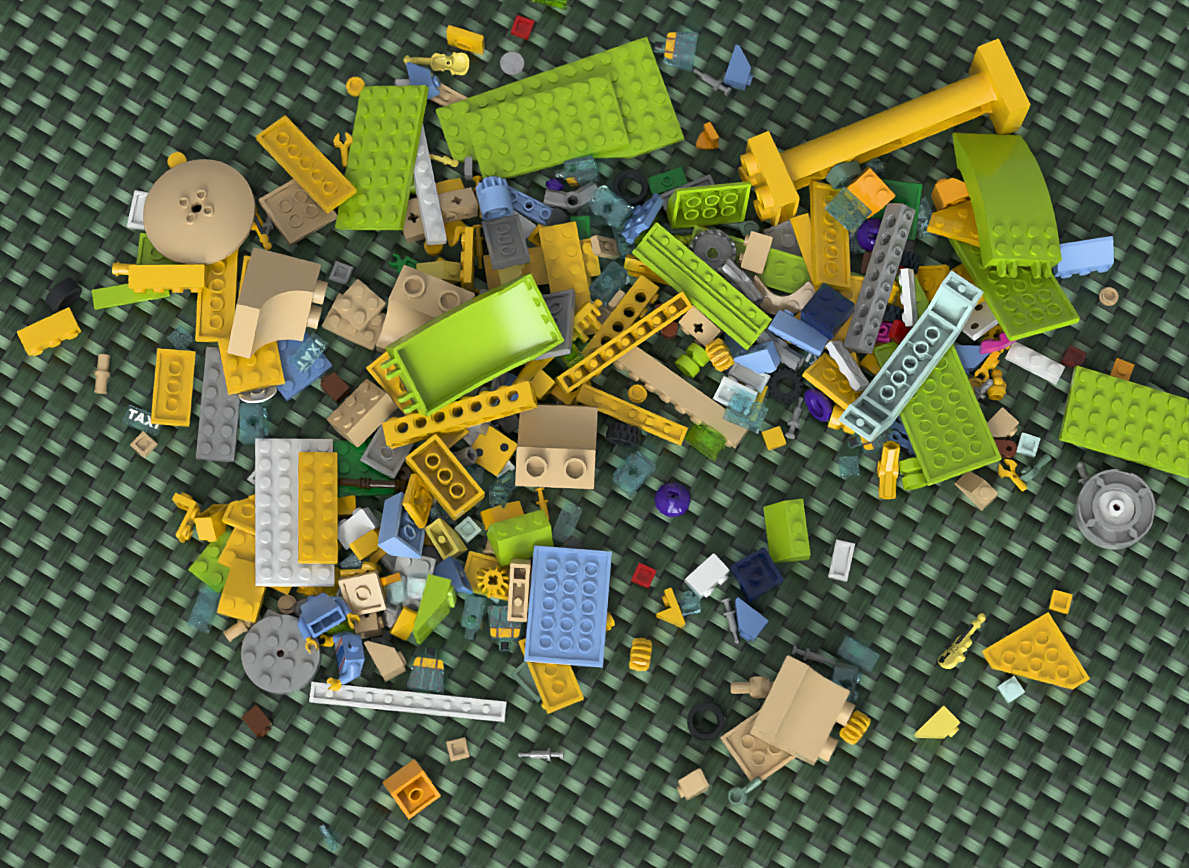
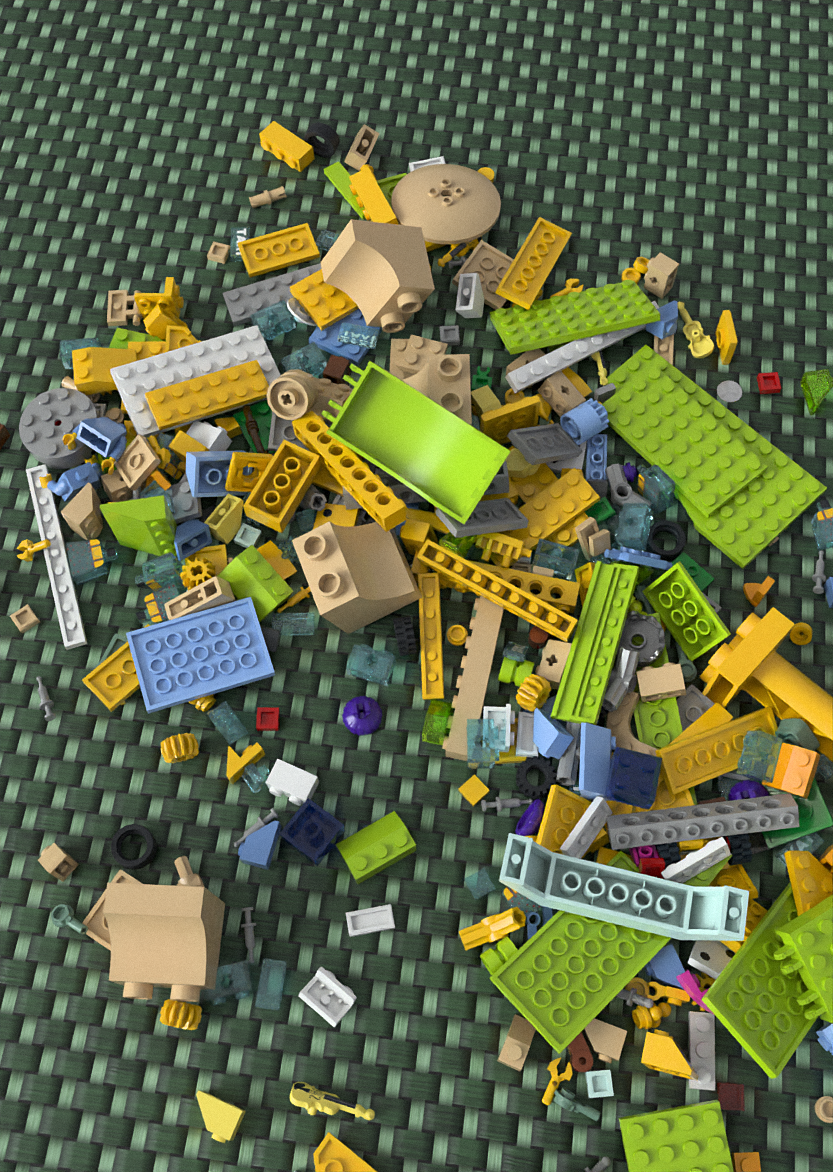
camera: 70 degrees right, 10 degrees down
none -> yellow bar [17,539,51,562]
none -> tan plate [107,290,142,326]
none -> clear light blue hips [207,701,248,745]
none -> tan wheel [267,369,318,420]
none -> clear light blue brick [281,342,327,376]
none -> white bracket [299,967,357,1028]
none -> tan brick [344,124,379,171]
none -> white slope [455,273,484,318]
none -> clear light blue tile [502,641,529,662]
none -> tan tile [588,529,611,557]
none -> yellow tile [633,257,650,274]
none -> yellow slope [641,1029,699,1081]
none -> tan brick [644,252,679,299]
none -> yellow tile [790,623,813,645]

